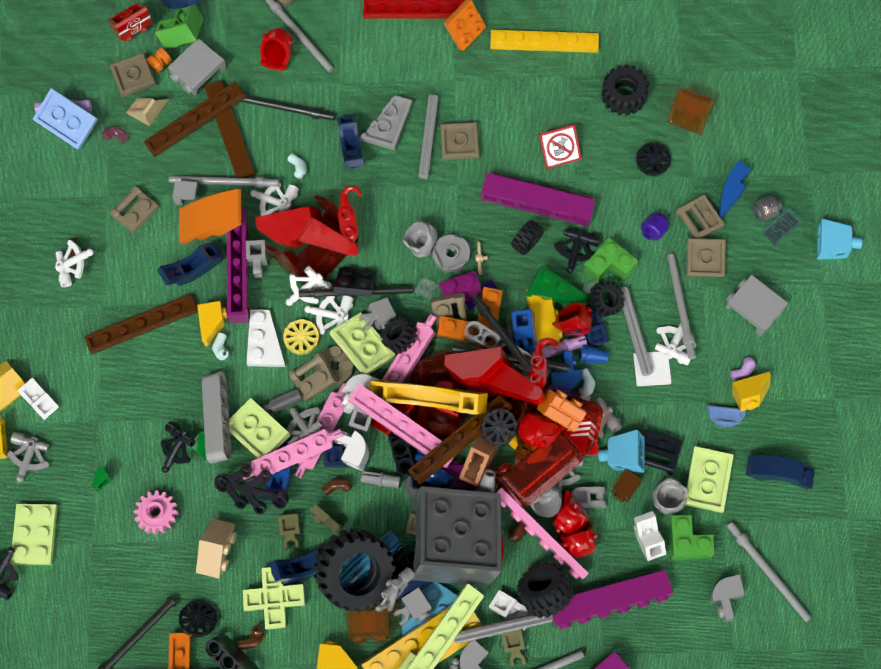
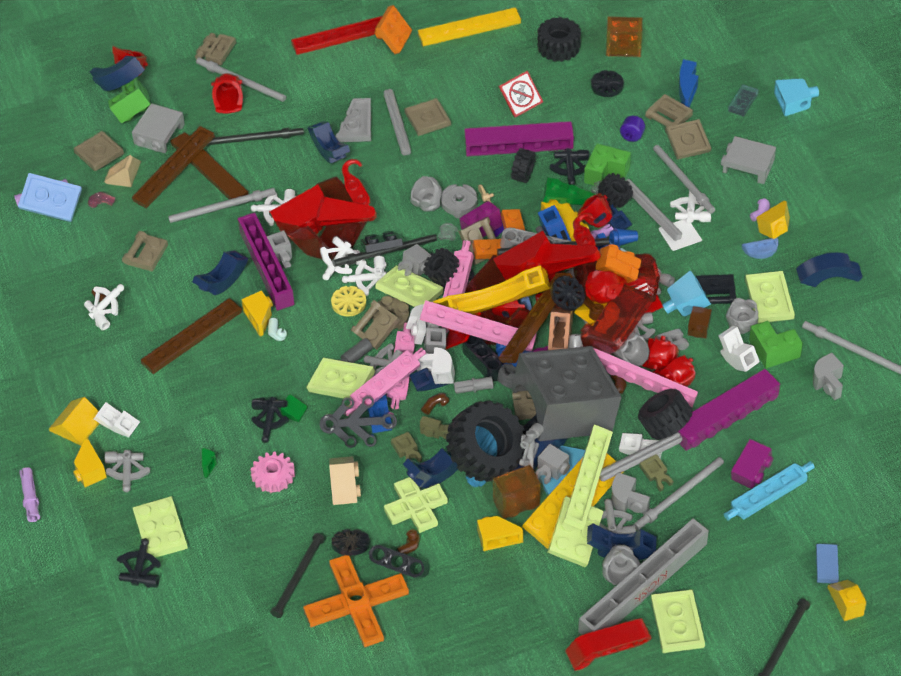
camera: 20 degrees left, 20 degrees down
red slope [107,2,152,41] -> none
orange wheel [146,47,172,73] -> none
light grey panel [172,180,200,205] -> none
orange slope [179,189,241,245] -> none
light grey beam [202,371,231,464] -> none
white wing [247,309,286,367] -> none
light aqua arm [288,153,307,179] -> none
pearl dark grey bar [472,295,533,372] -> none
dark grey head [752,195,782,222] -> none

